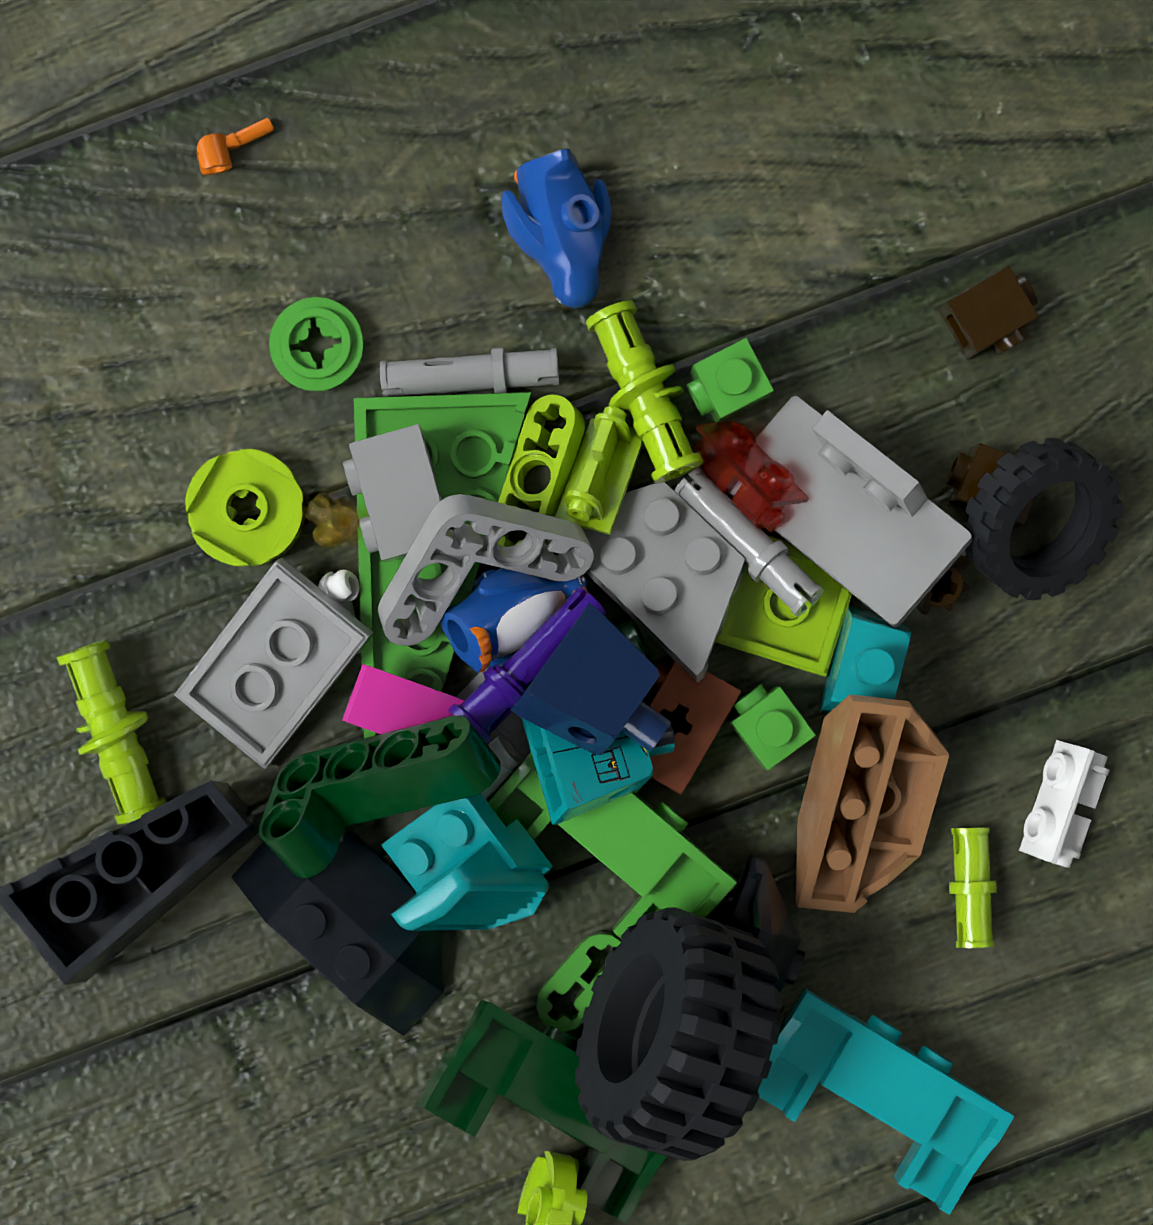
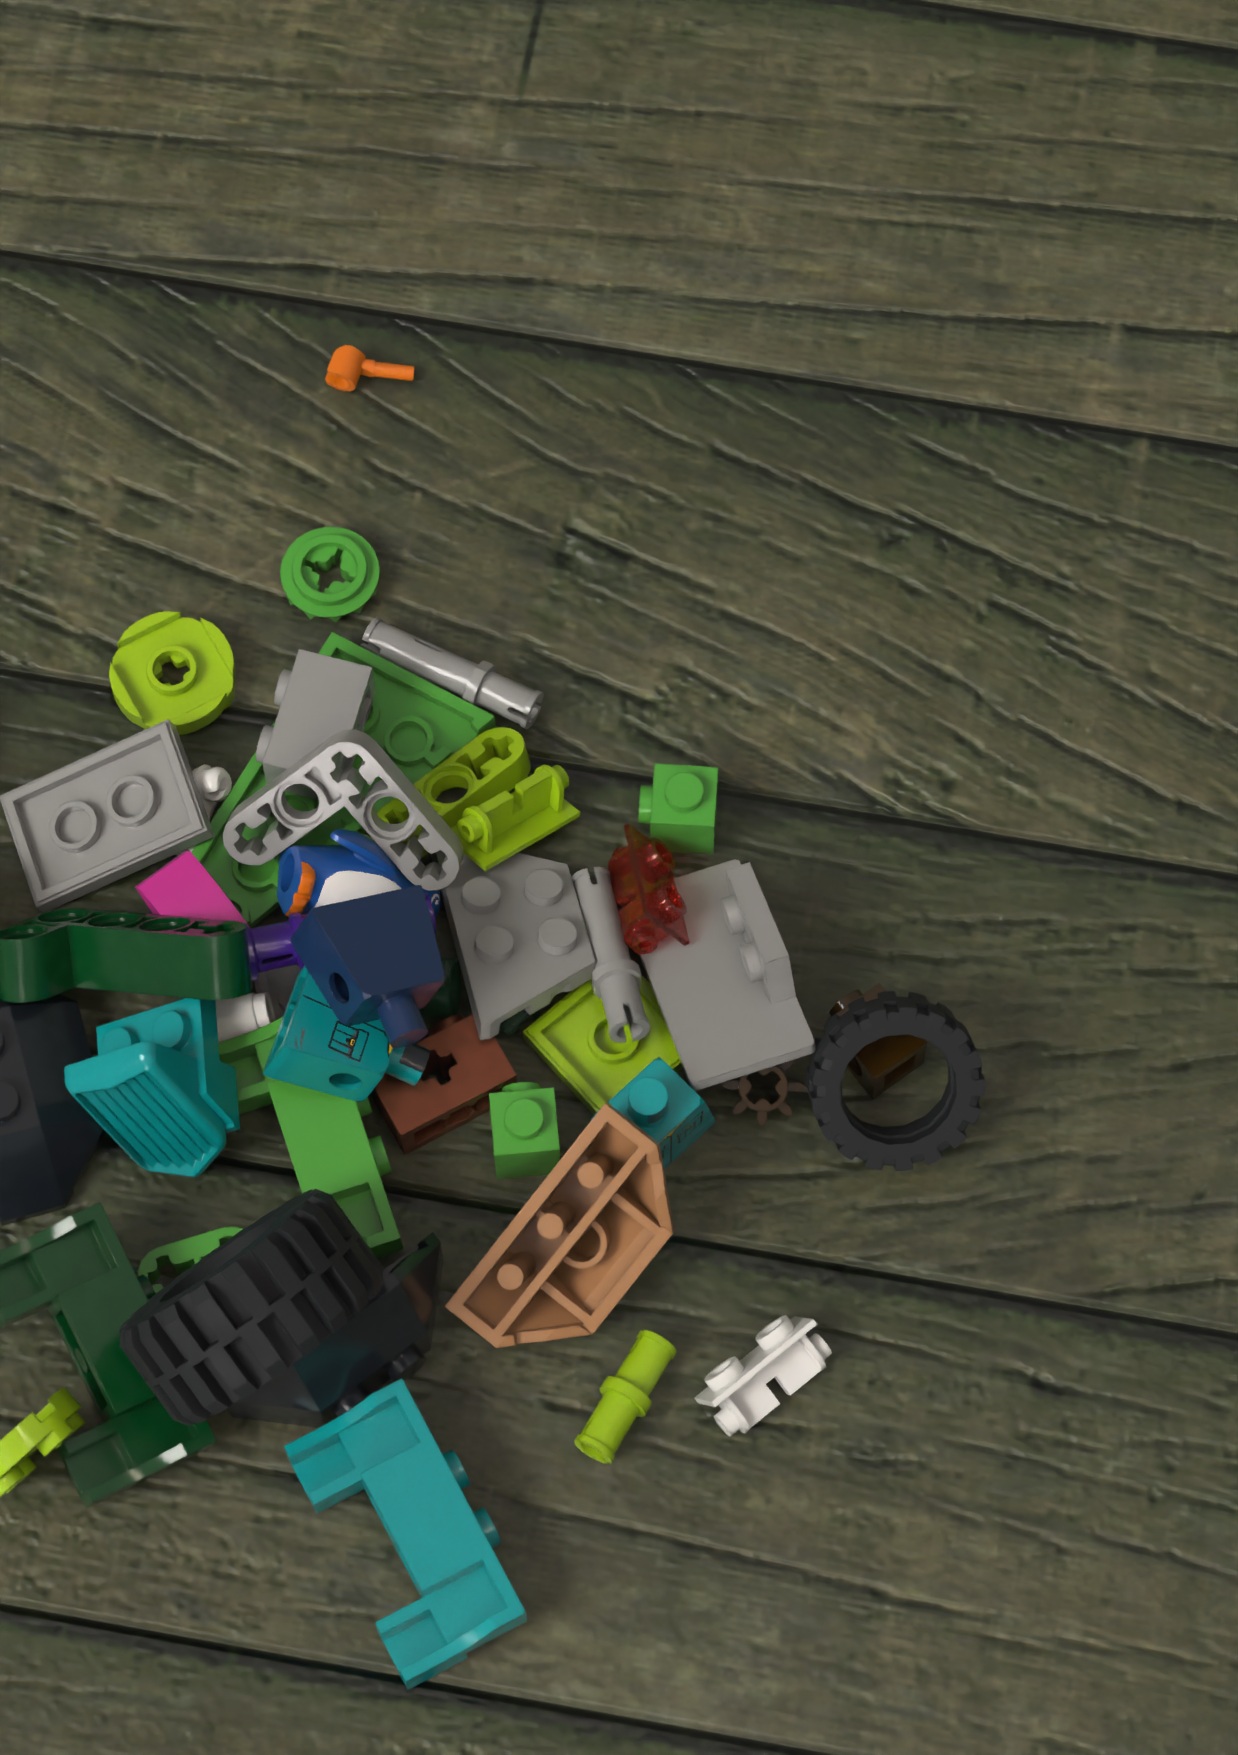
camera: 30 degrees right, 20 degrees down
clear yellow arm [304,493,359,549] -> none
blue animal [501,149,612,308] -> none
lime piece [585,300,704,484] -> none
dark brown brick [938,265,1039,360] -> none

